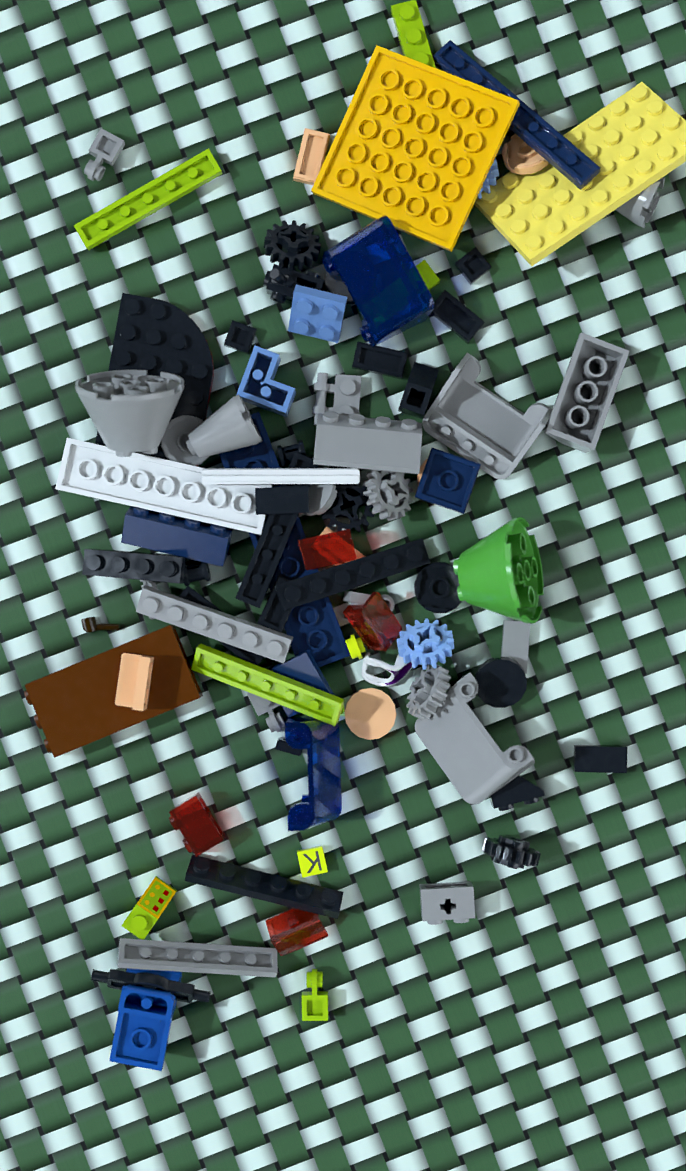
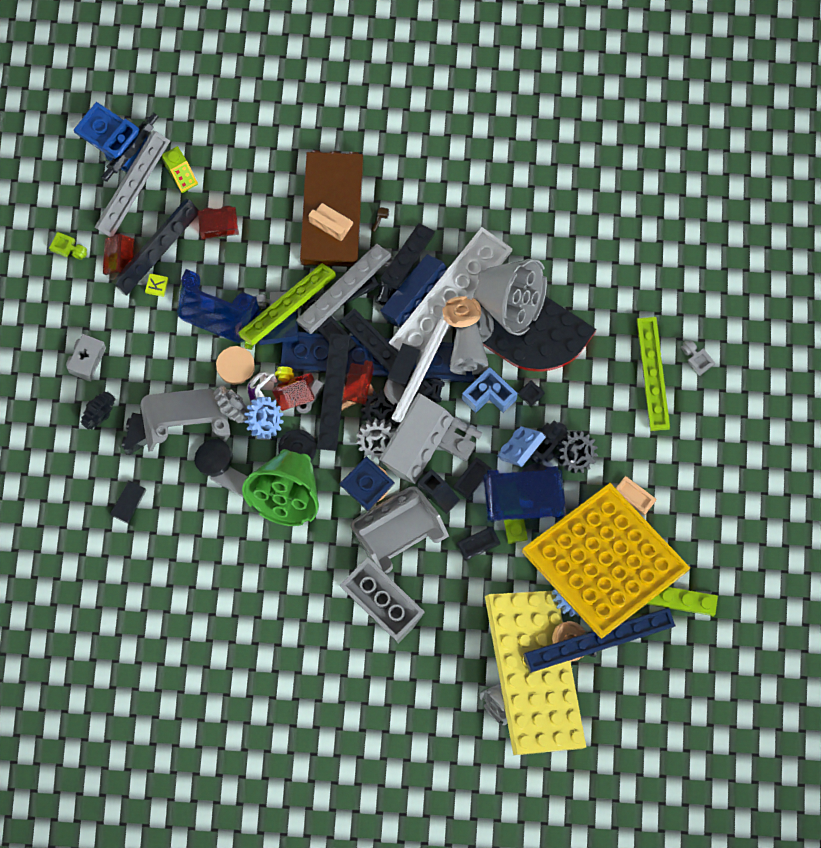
camera: 115 degrees right, 15 degrees down
black tile [455,247,492,285] -> none
none -> light nougat tile [442,296,481,327]

